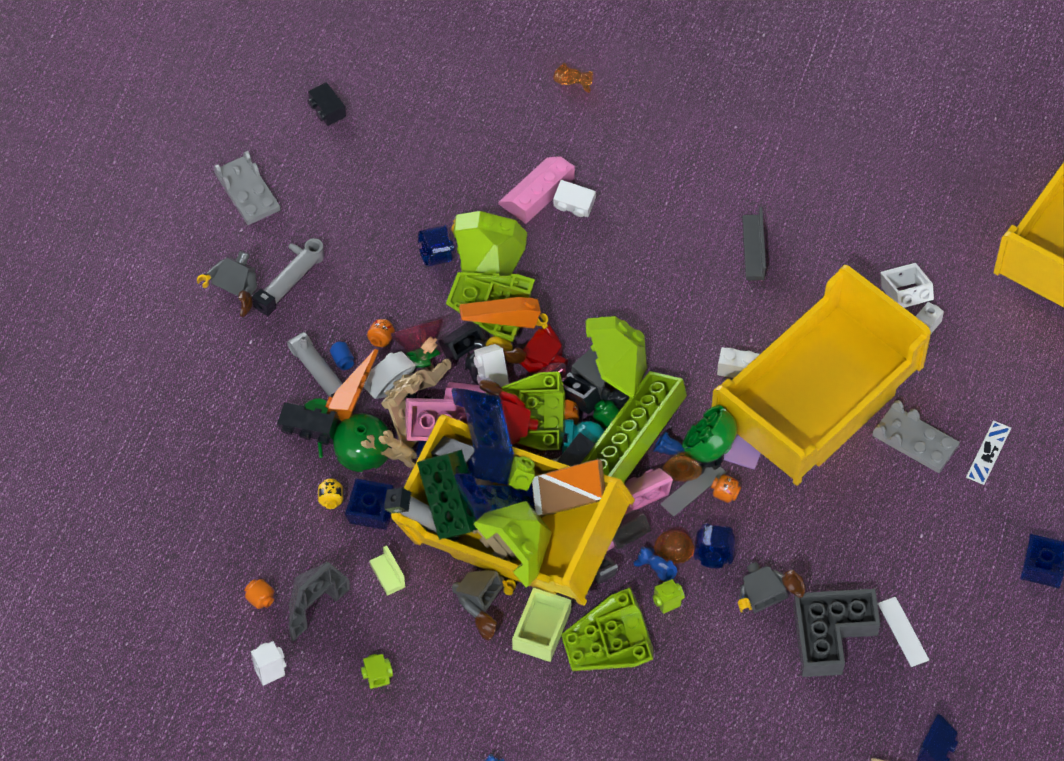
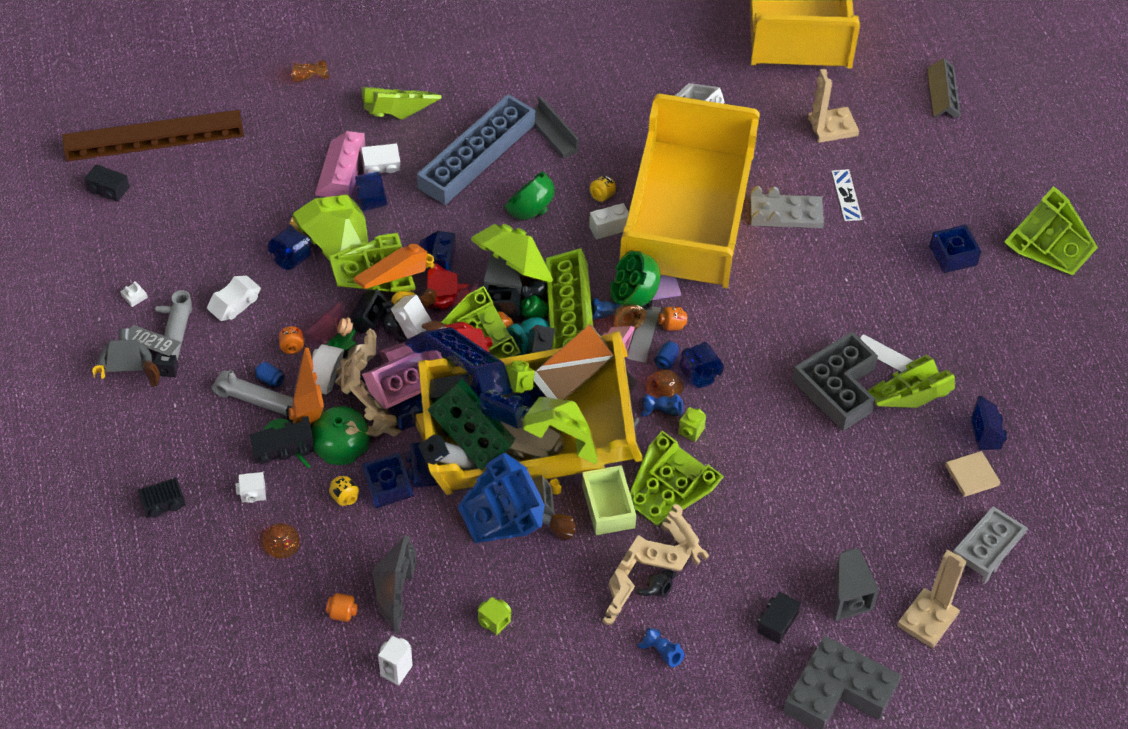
camera: 35 degrees left, 5 degrees down
light grey hinge [214,151,280,225] -> none
yellowish green panel [369,546,405,596] -> none
dark grey torso [738,562,805,614] -> none
none -> reddish brown brick [62,109,244,162]
none -> white tile [120,281,148,307]
none -> light grey sticker [130,325,182,356]
none -> black brick [137,477,186,518]
none -> white brick [207,276,261,321]
none -> white brick [236,472,266,503]
none -> clear orange hat [261,523,300,559]
none -> clear blue brick [355,171,388,211]
none -> lime wedge [361,87,441,120]
none -> sand blue brick [417,94,535,205]
none -> clear blue slope [419,231,456,272]
none -> blue wedge [457,453,545,543]
none -> green cylinder [503,171,555,221]
none -> yellow head [590,176,616,202]
none -> tan piece [602,504,709,625]
none -> black piece [636,569,676,598]
none -> blue brick [654,341,679,369]
none -> tan bracket [808,69,859,143]
none -> lime wedge [867,354,955,408]

